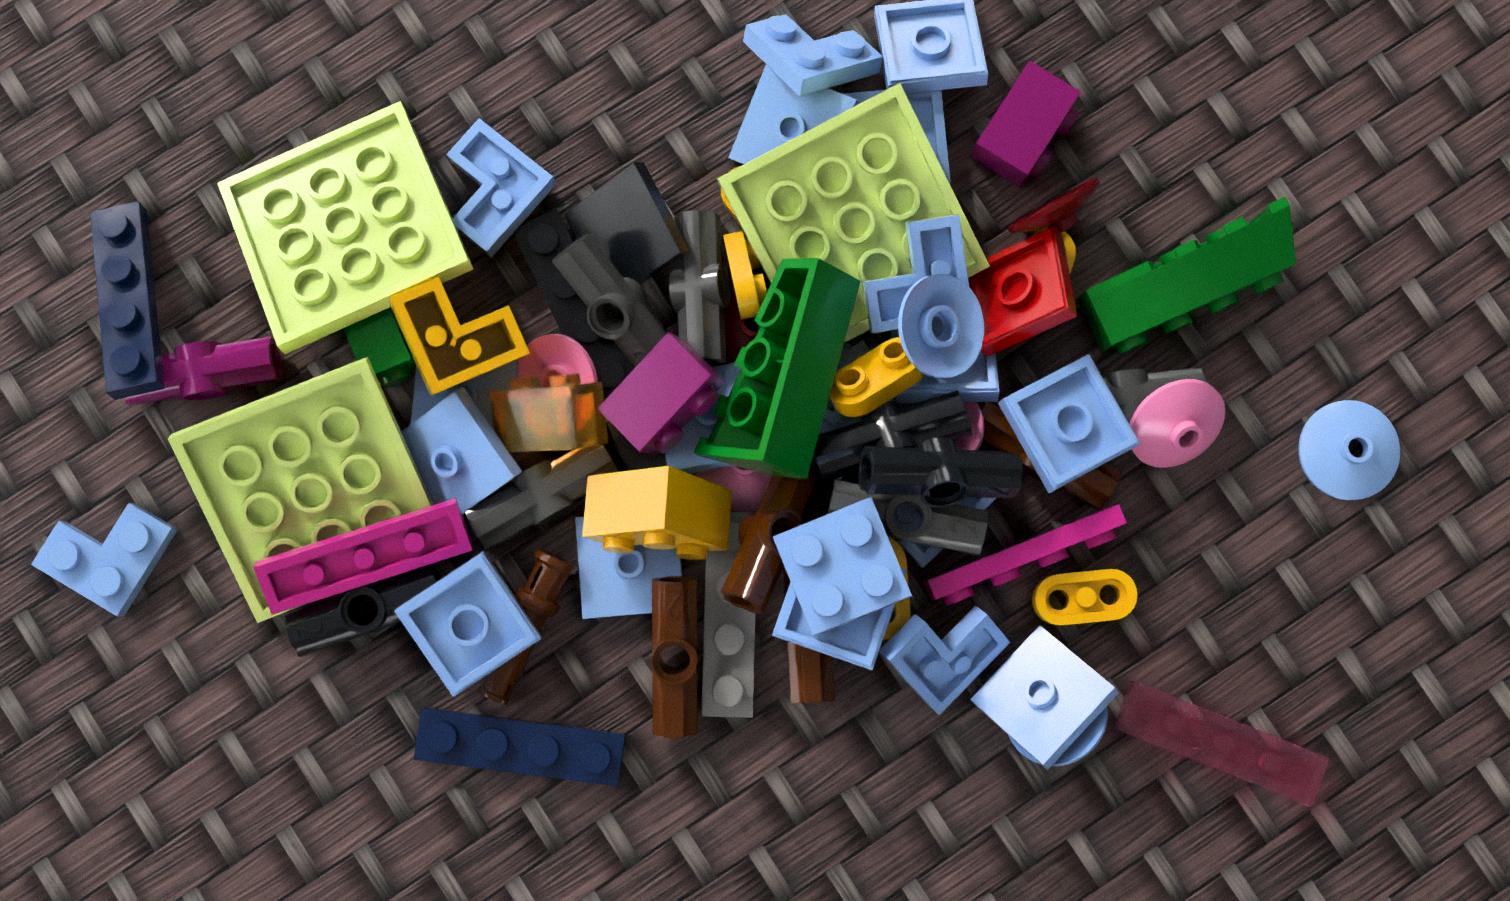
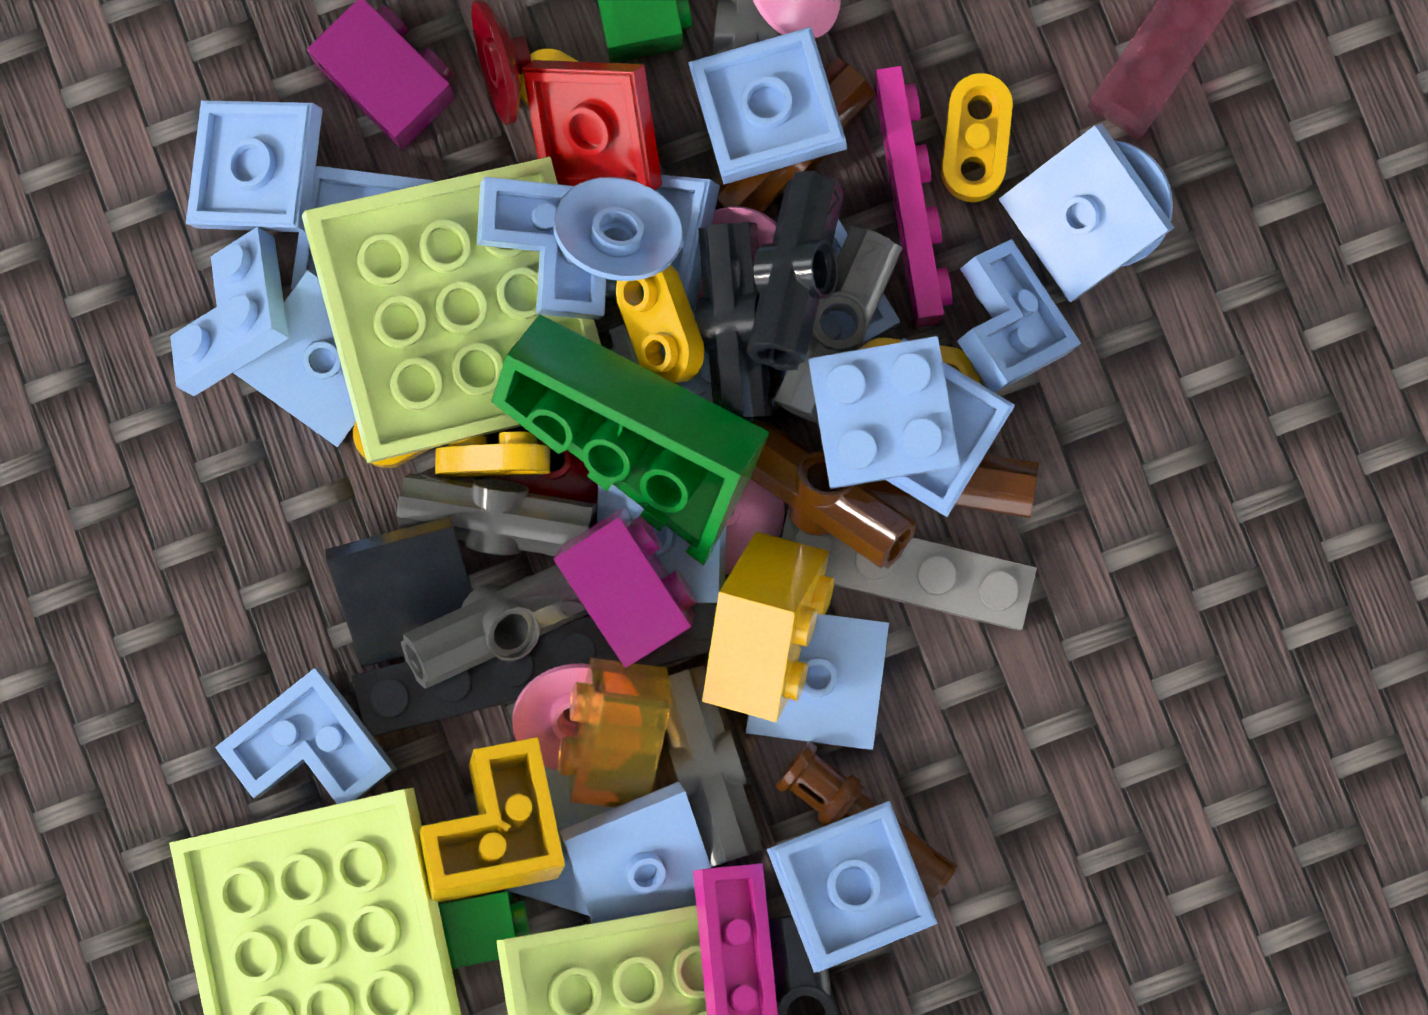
camera: 75 degrees left, 0 degrees up
dark blue plate [413,707,626,786] -> none
reddish brown piece [651,576,698,738] -> none

